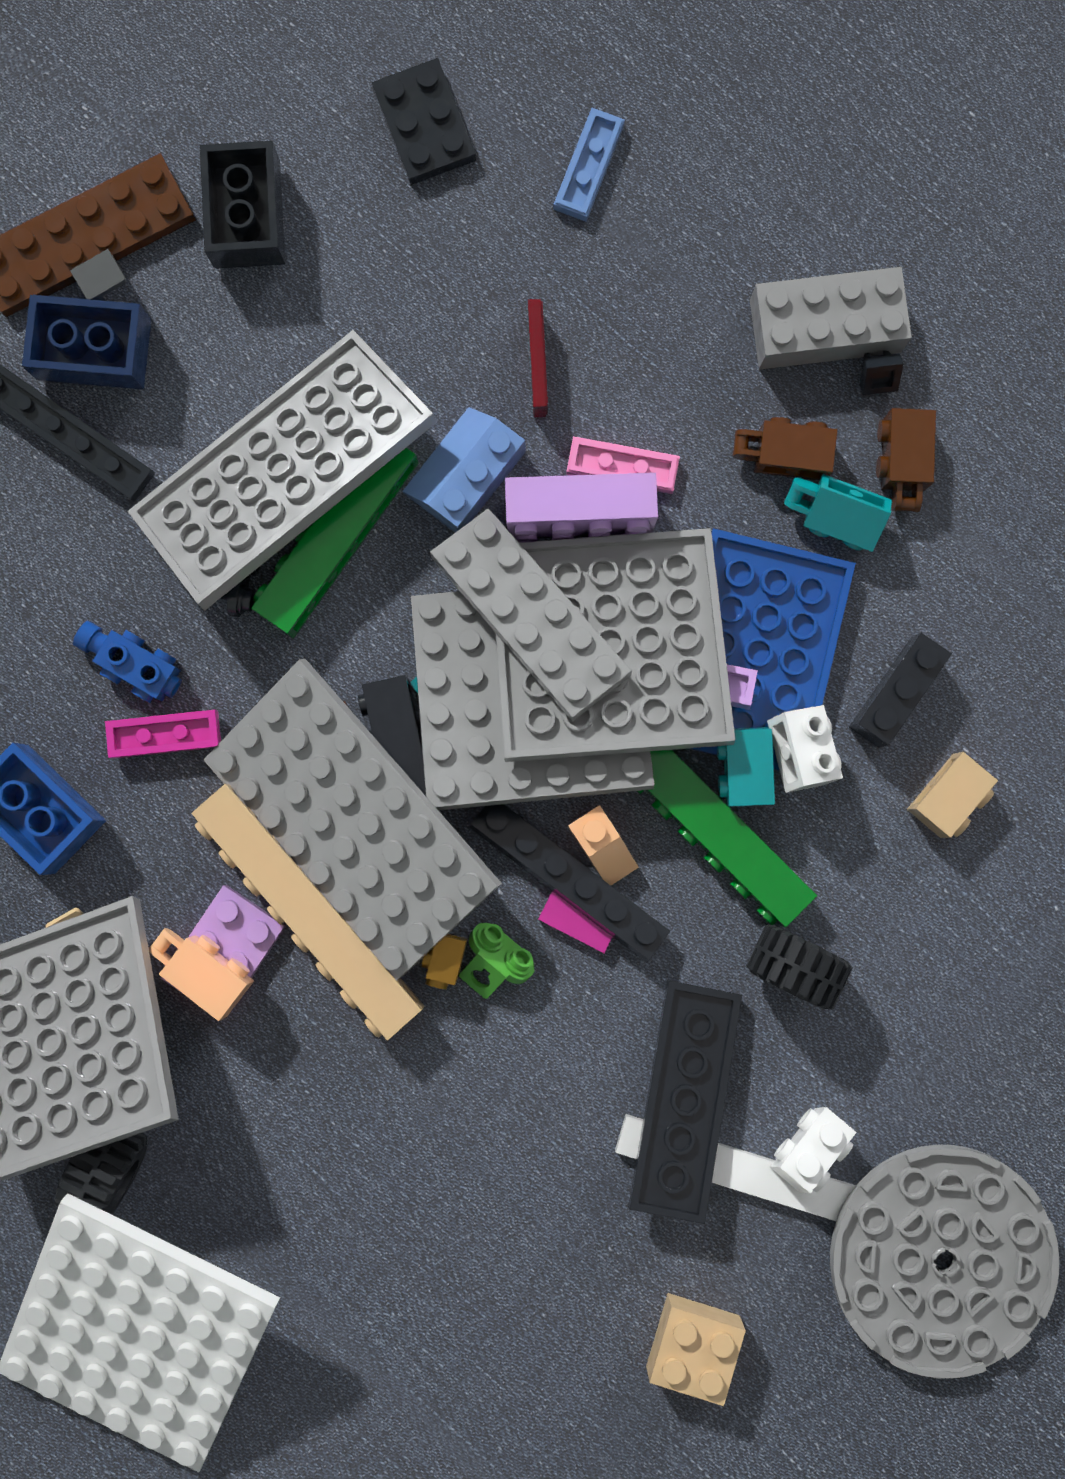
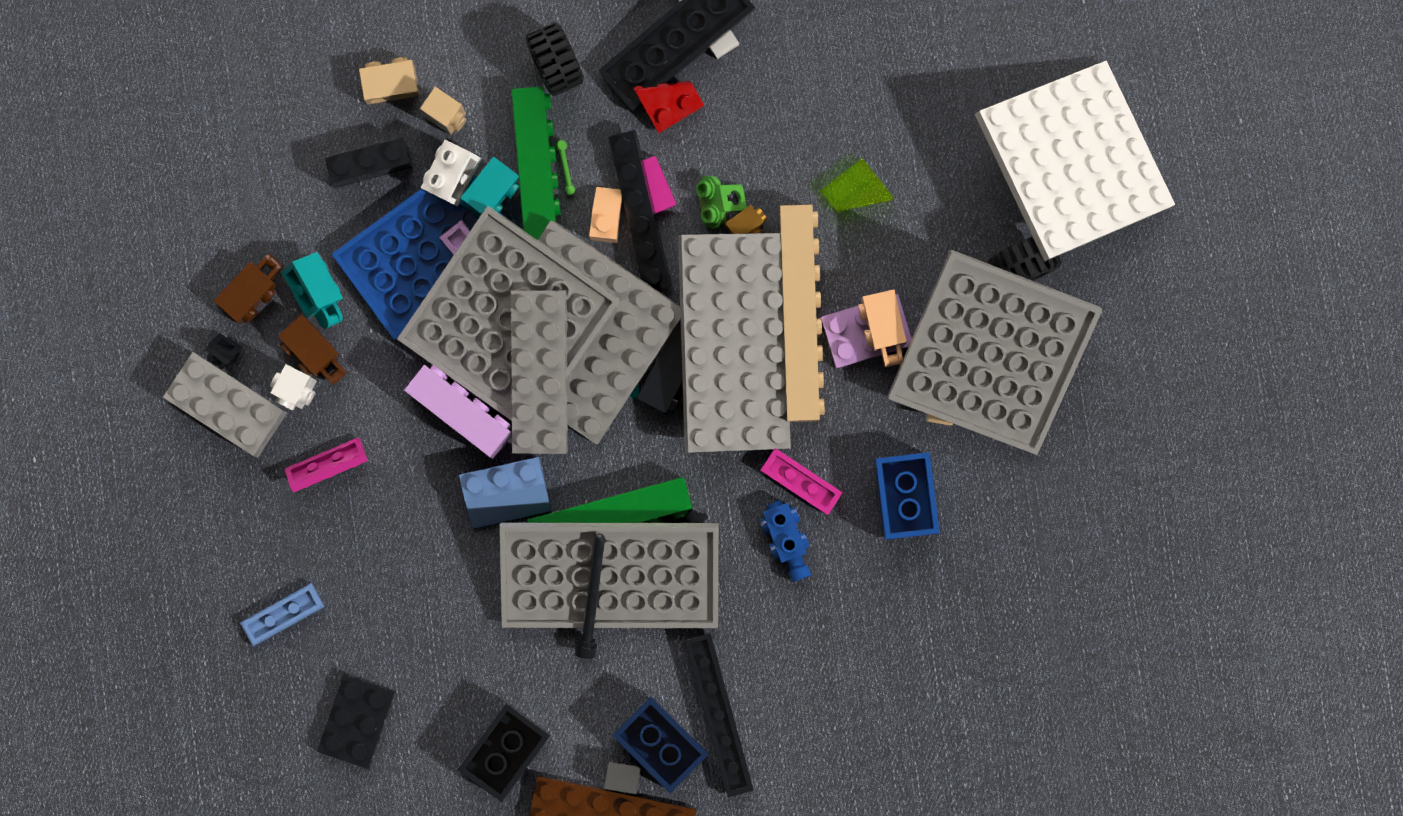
camera: 145 degrees left, 0 degrees up
dark red tile [528,299,548,418] -> none
bright pink tile [566,436,680,494] -> none
none -> white brick [270,364,316,410]
none -> dark pink plate [285,437,368,493]
none -> tan brick [420,87,466,135]
none -> bright green hinge [555,140,575,195]
none -> black piece [575,533,605,659]
none -> red wing [633,81,704,133]
none -> clear neon green wing [820,158,894,213]

